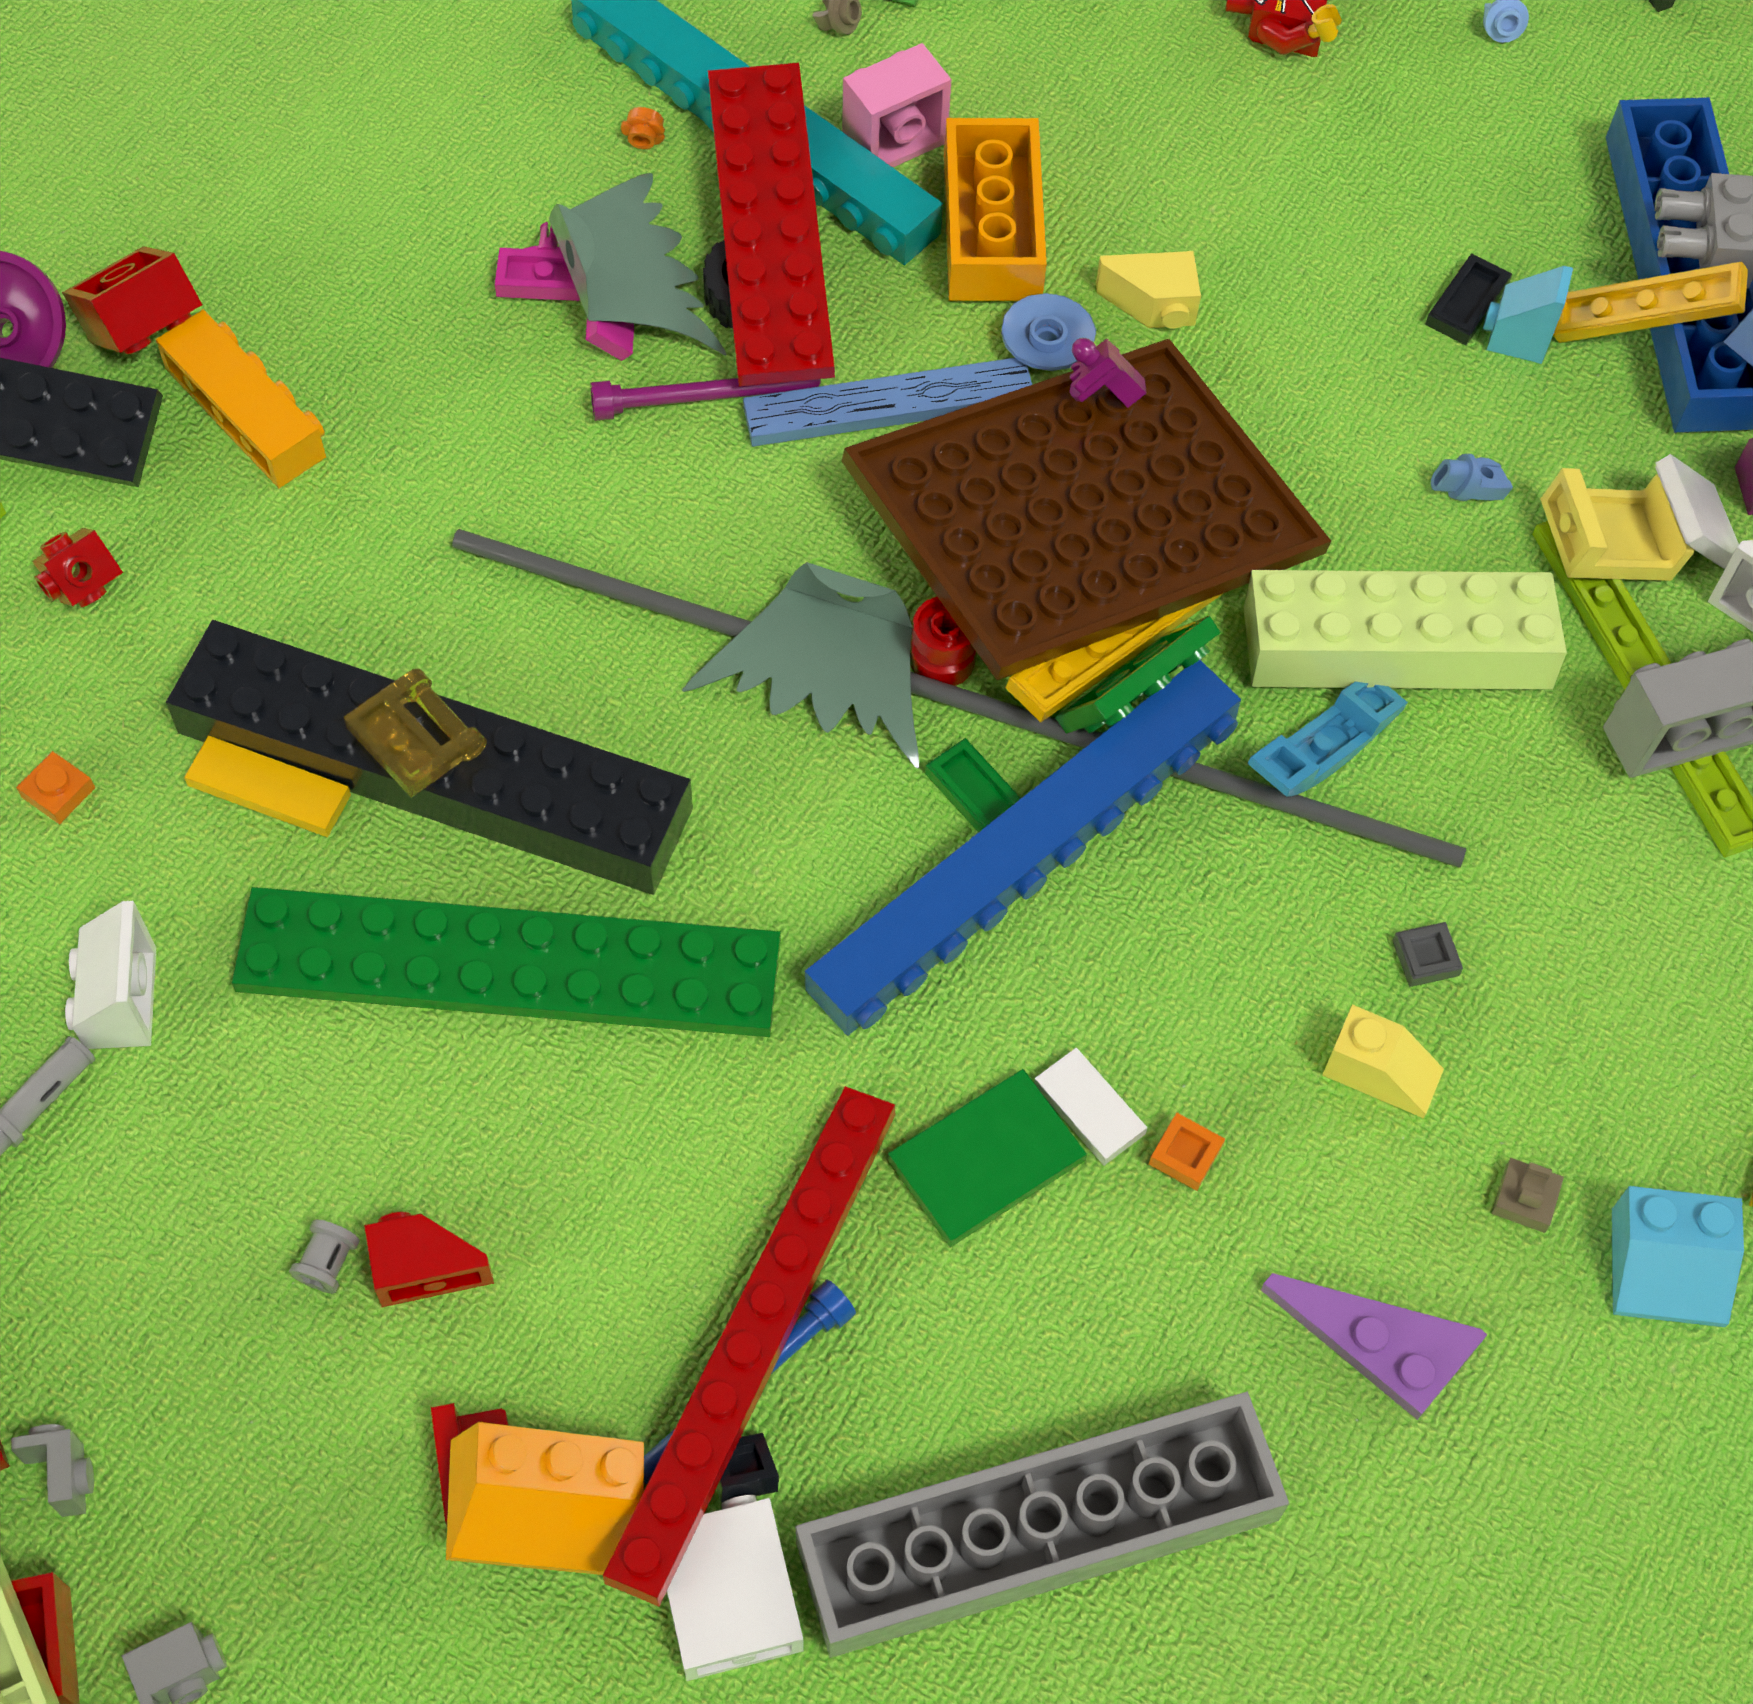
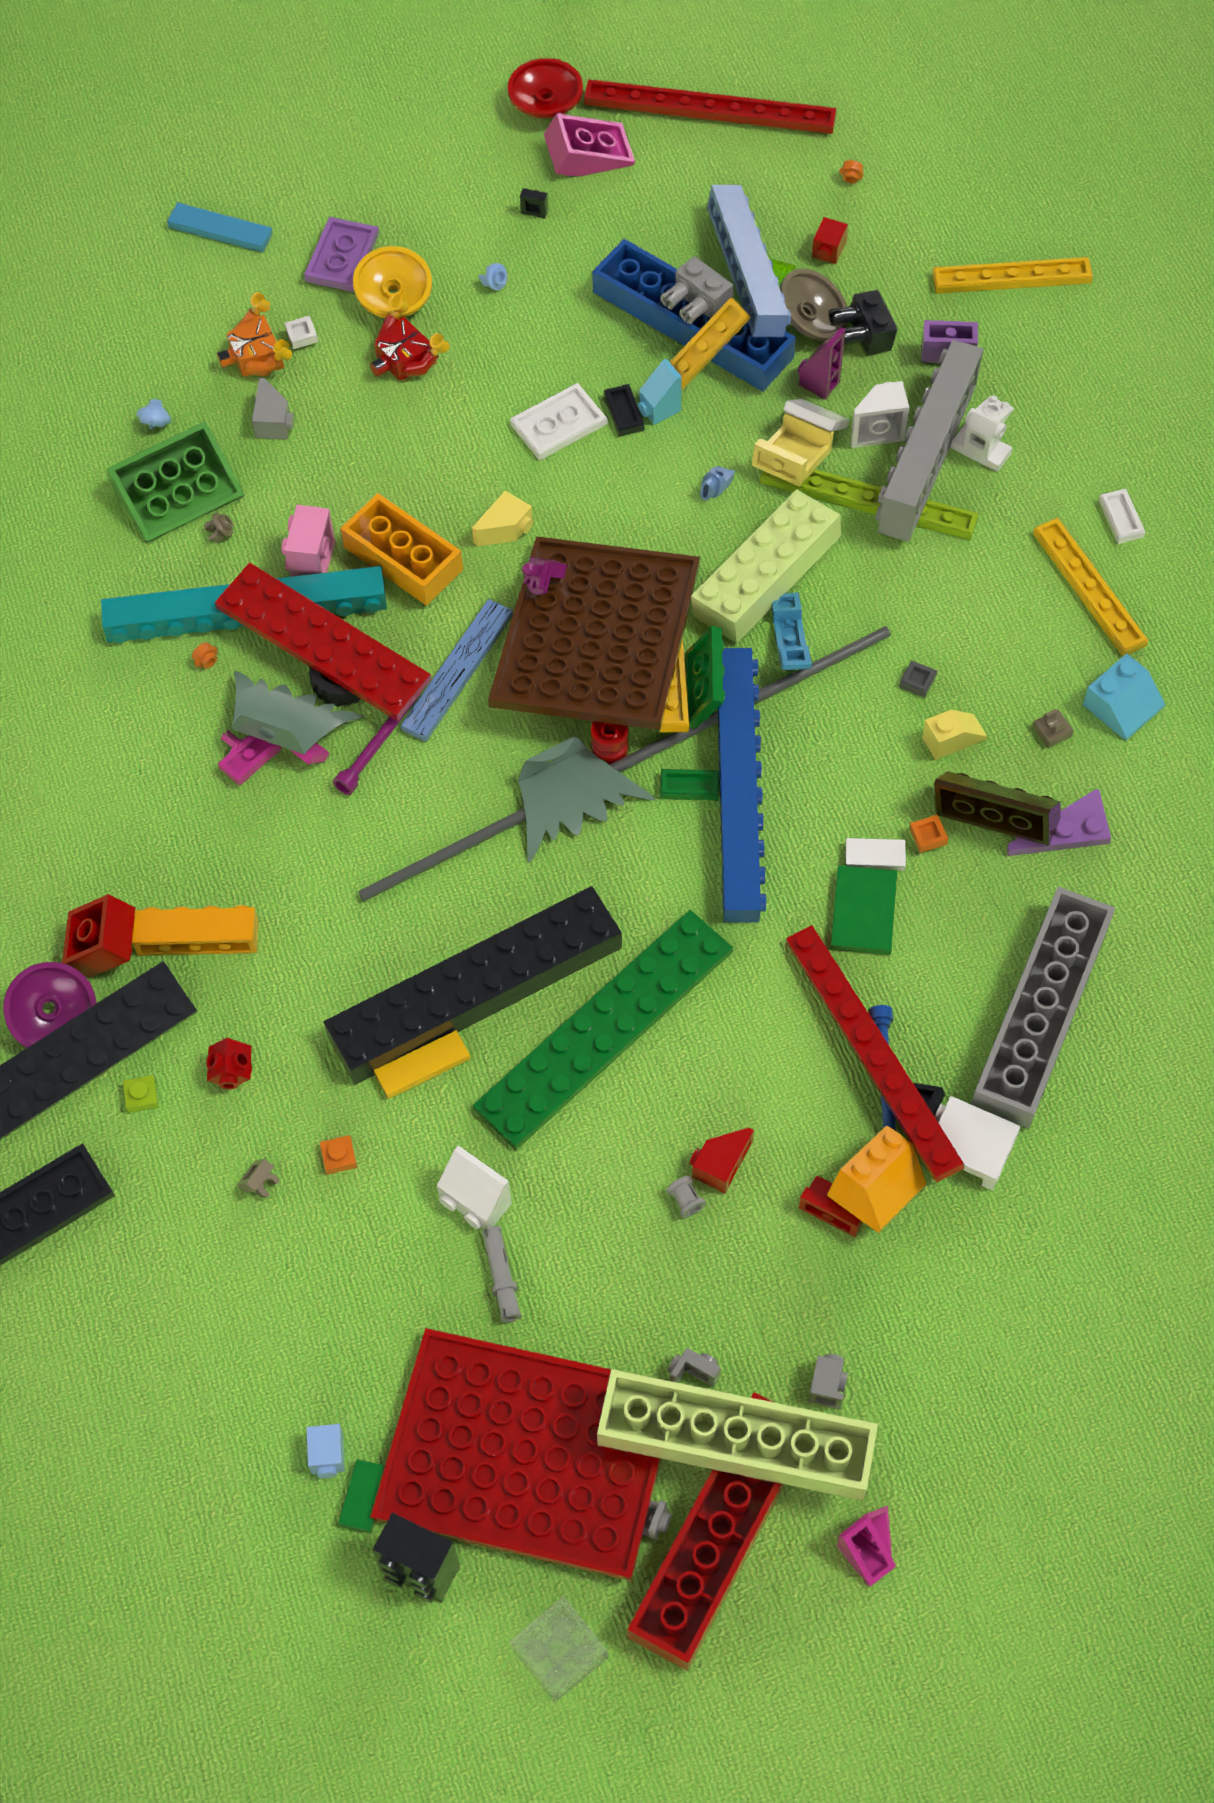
camera: 45 degrees left, 0 degrees up
clear yellow plate [344,668,487,798] -> none
medium blue dish [1001,293,1096,371] -> none
none -> white tile [510,383,607,461]
none -> dark brown slope [934,771,1061,846]

